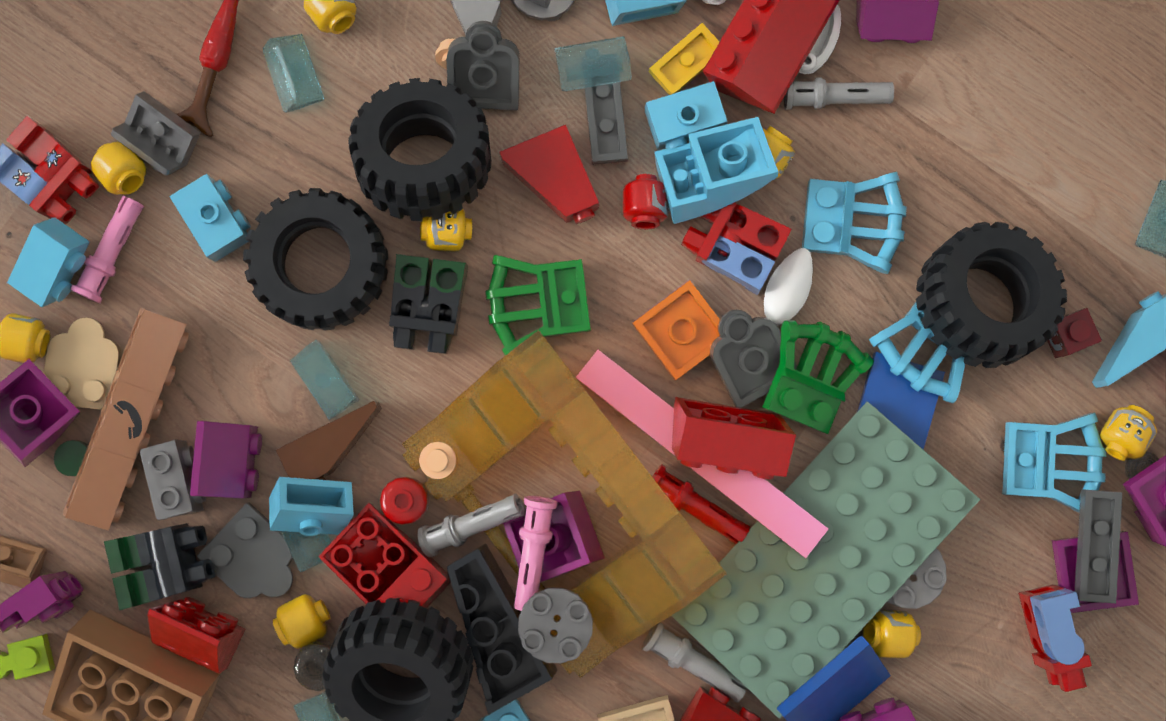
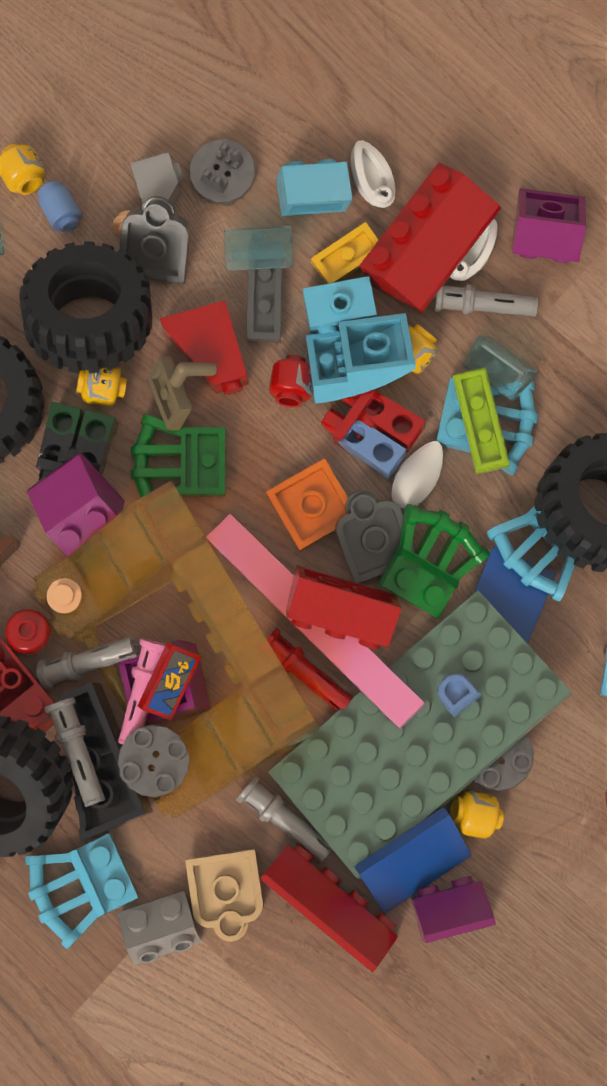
camera: 10 degrees right, 5 degrees down
none -> magenta slope [27,452,125,557]
none -> medium blue brick [37,181,82,233]
none -> light grey pin [44,697,105,807]
none -> tile [137,642,201,721]
none -> dark tan plate [148,356,217,431]
none -> medium blue tile [438,673,481,717]
none -> lime tile [452,367,510,475]
none -> clear light blue slope [463,336,539,400]

